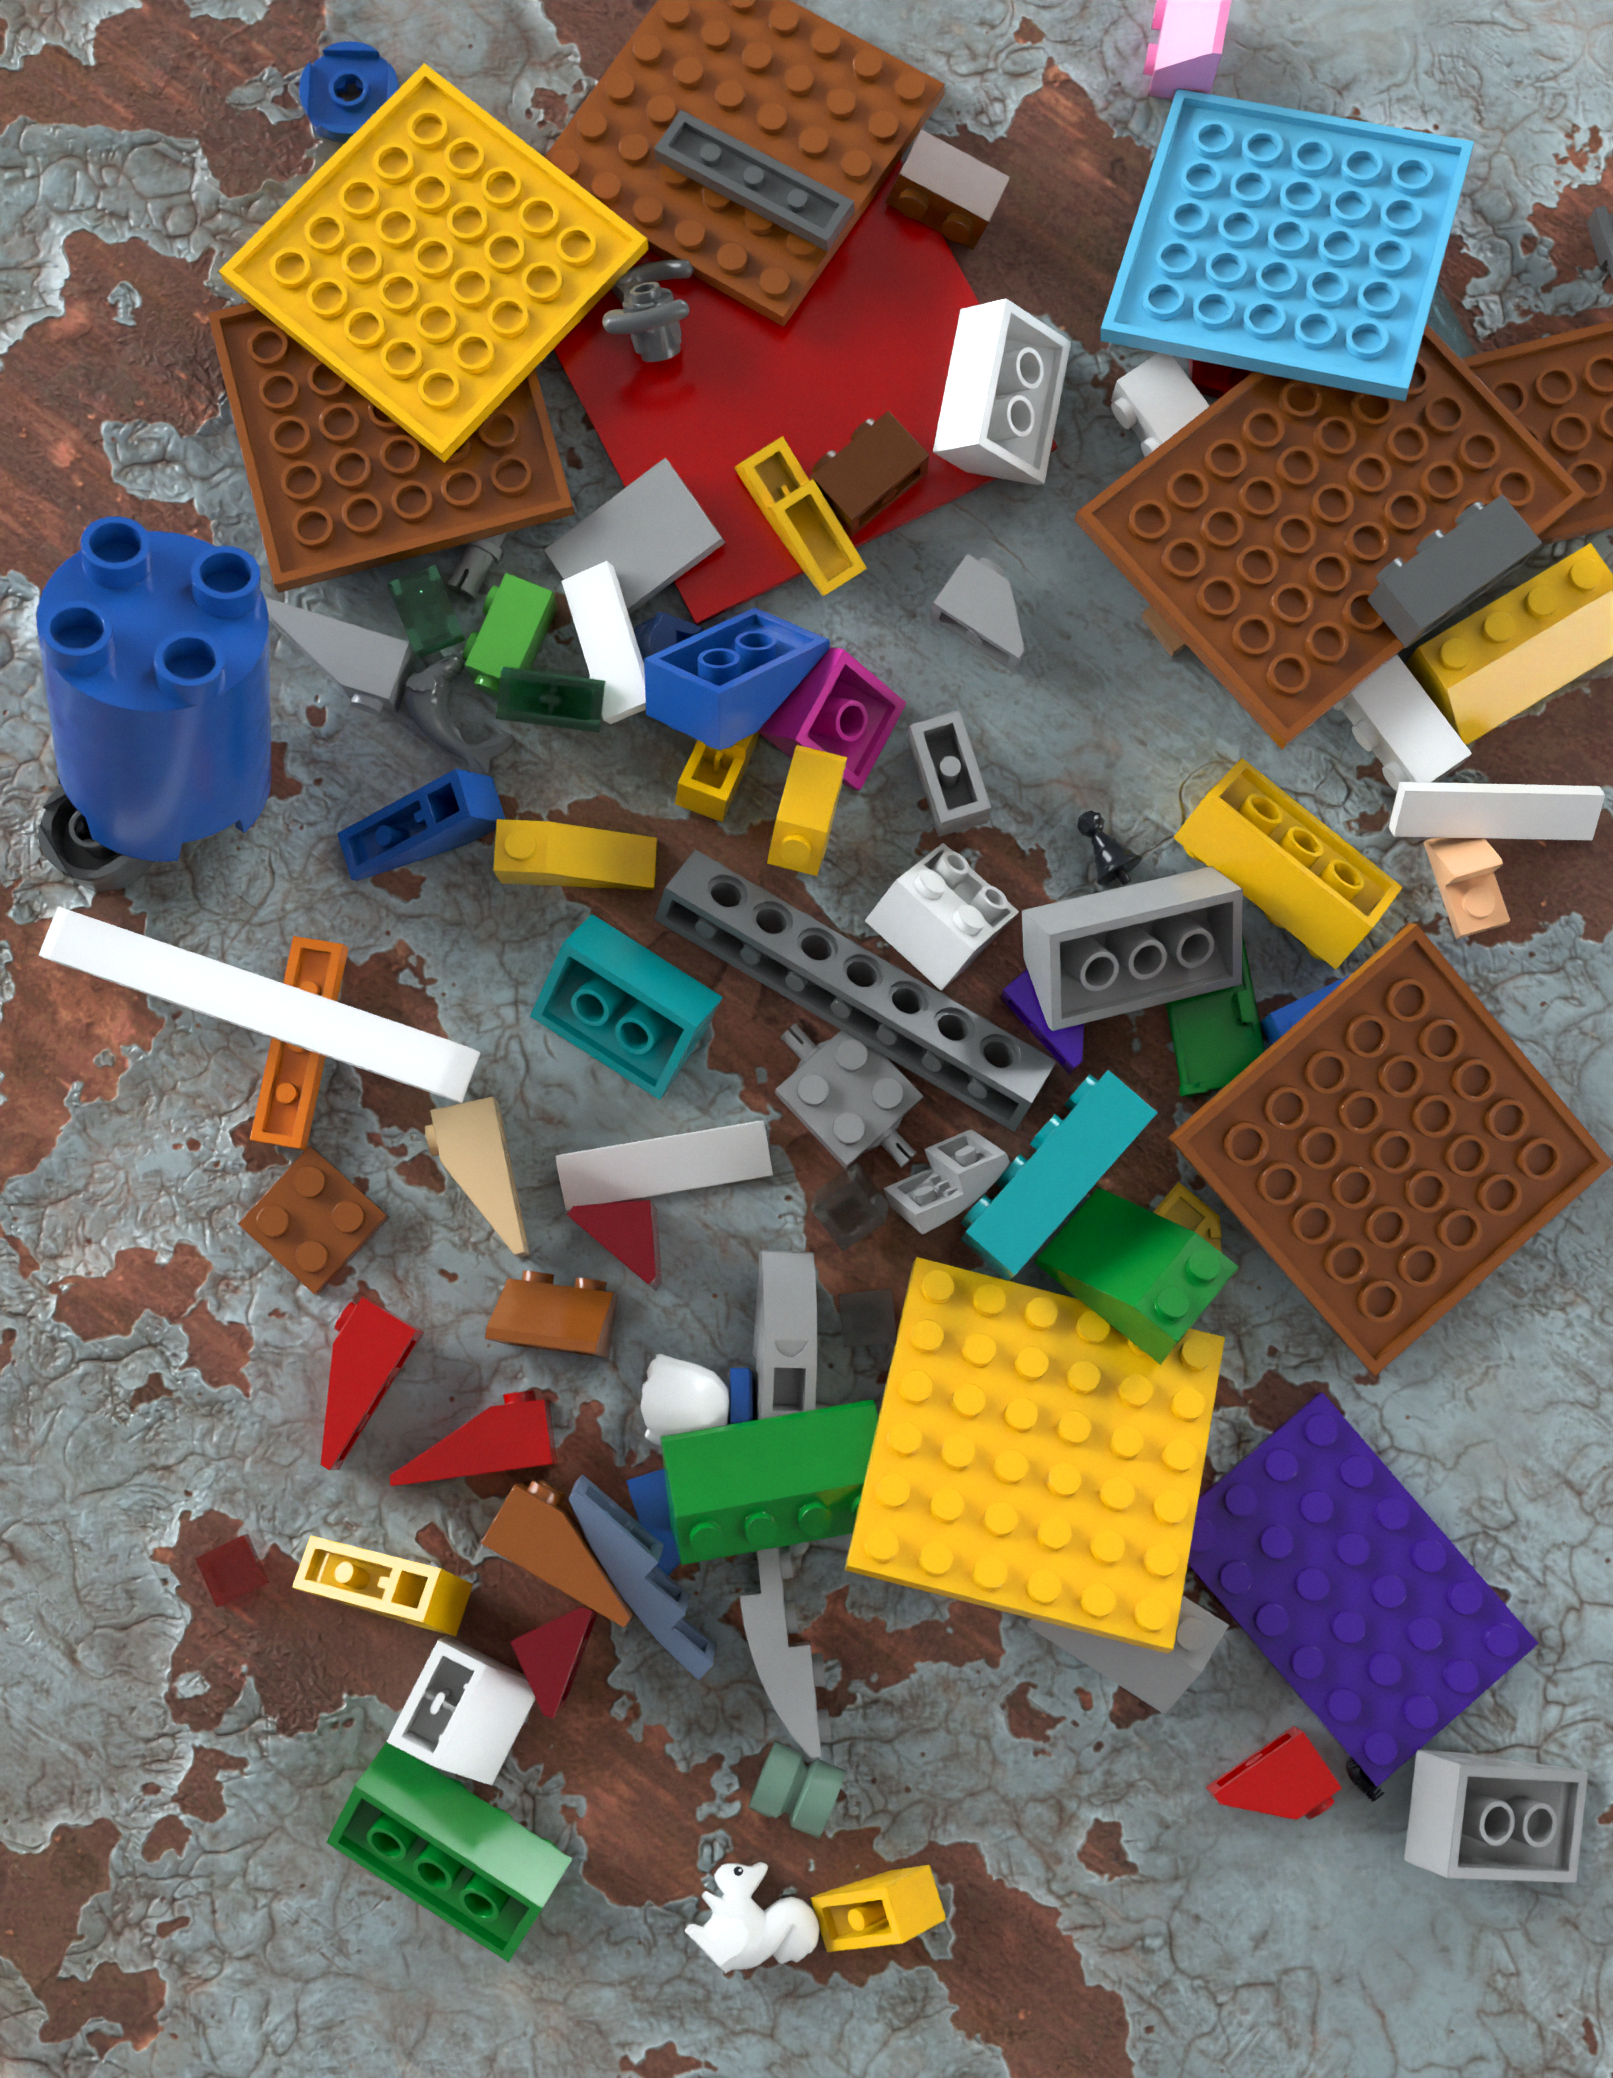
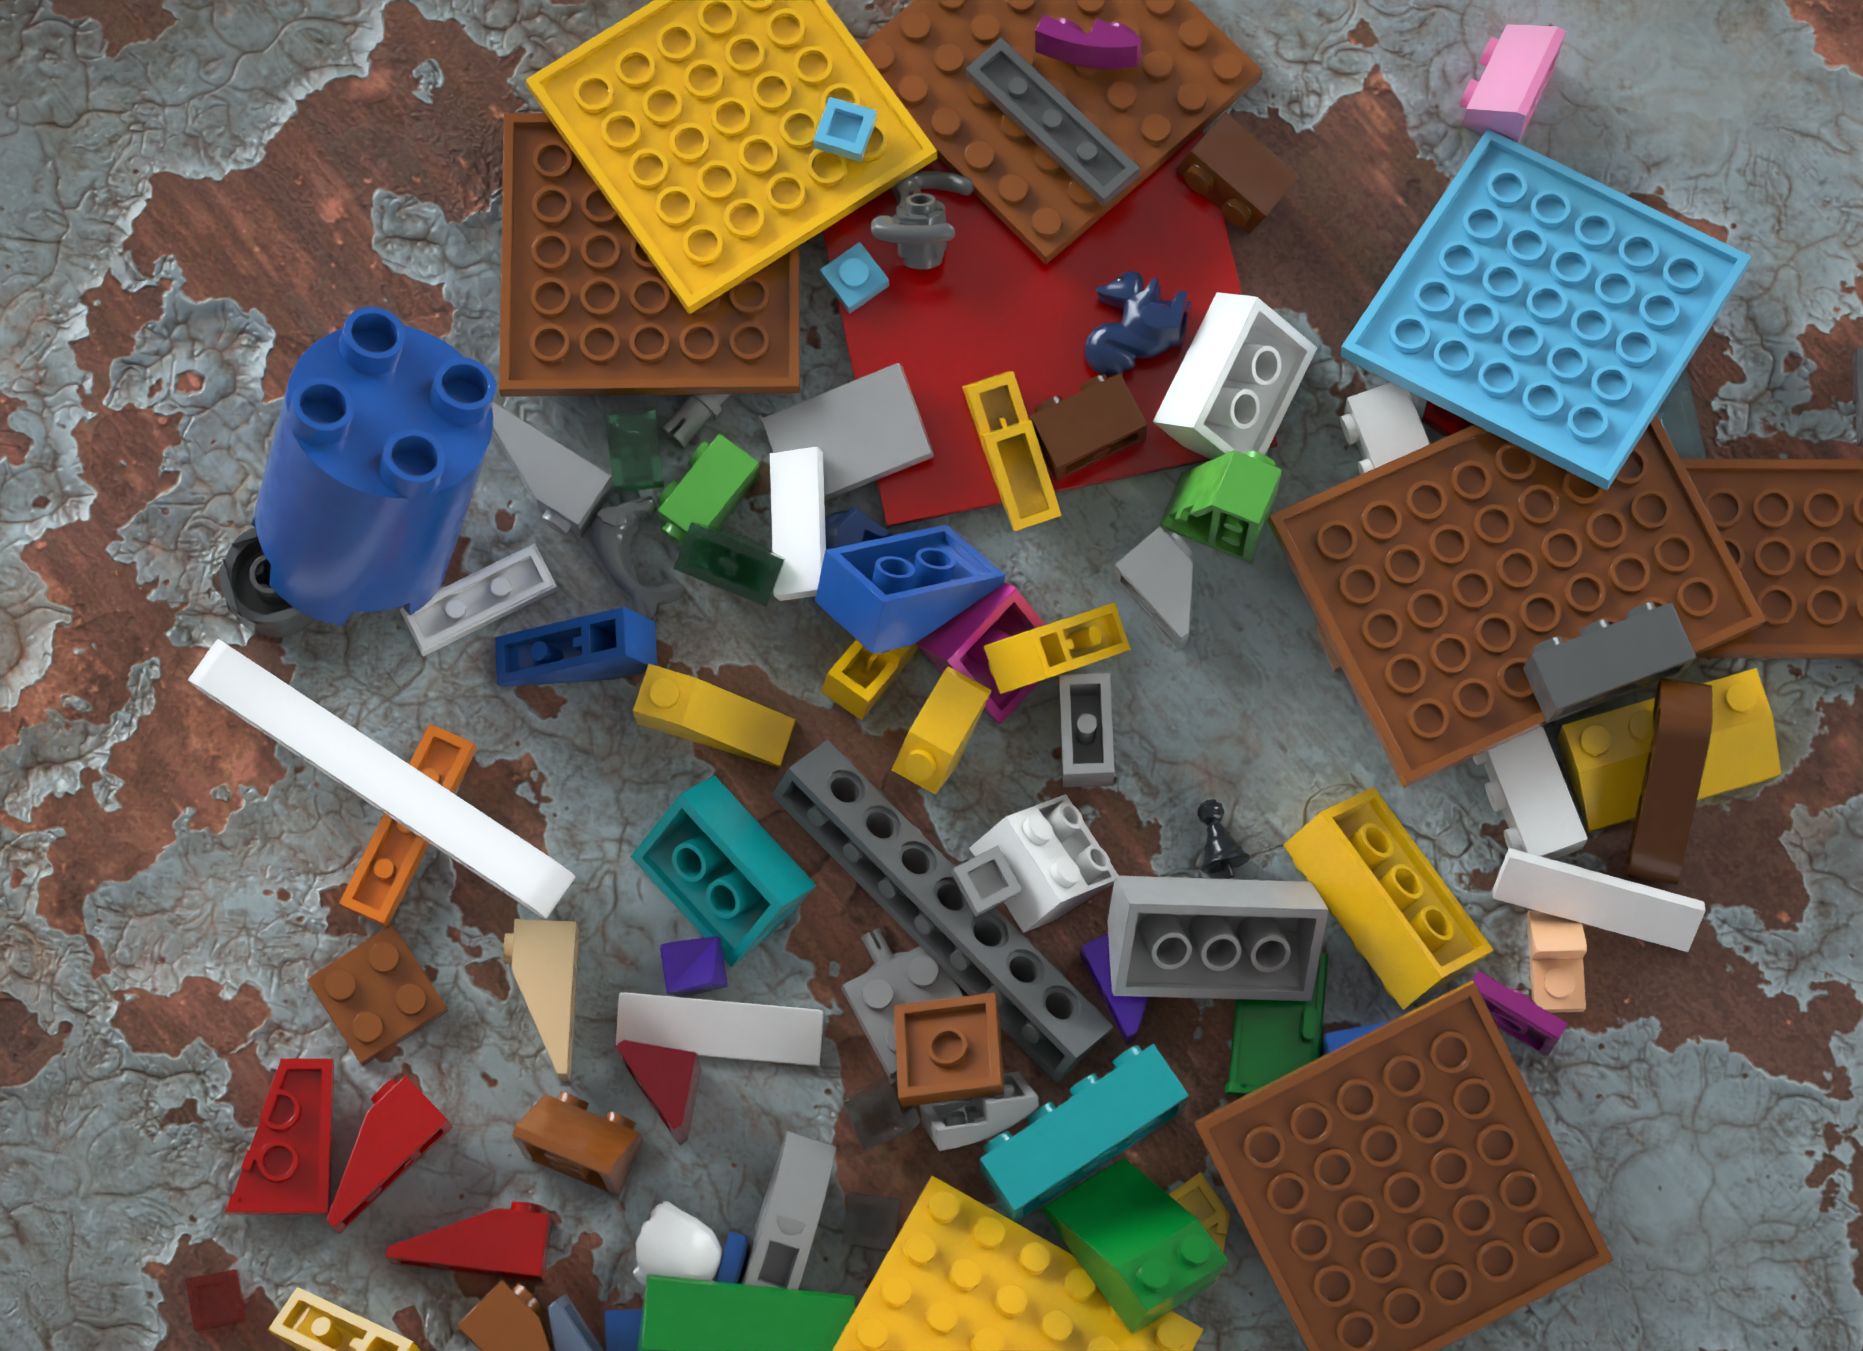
camera: 15 degrees right, 5 degrees down
none -> red wing [224,1059,335,1215]
none -> white tile [399,543,558,657]
none -> dark purple slope [660,936,728,997]
none -> medium azure plate [813,97,877,162]
none -> medium azure plate [820,242,889,314]
none -> dark orange plate [894,992,1004,1107]
none -> light grey plate [951,845,1022,917]
none -> yellow slope [984,602,1131,694]
none -> magenta slope [1035,15,1142,69]
none -> dark blue animal [1084,271,1191,376]
none -> bright green wedge [1158,450,1282,563]
none -> magenta plate [1472,970,1568,1056]
none -> reddish brown beam [1626,678,1713,885]

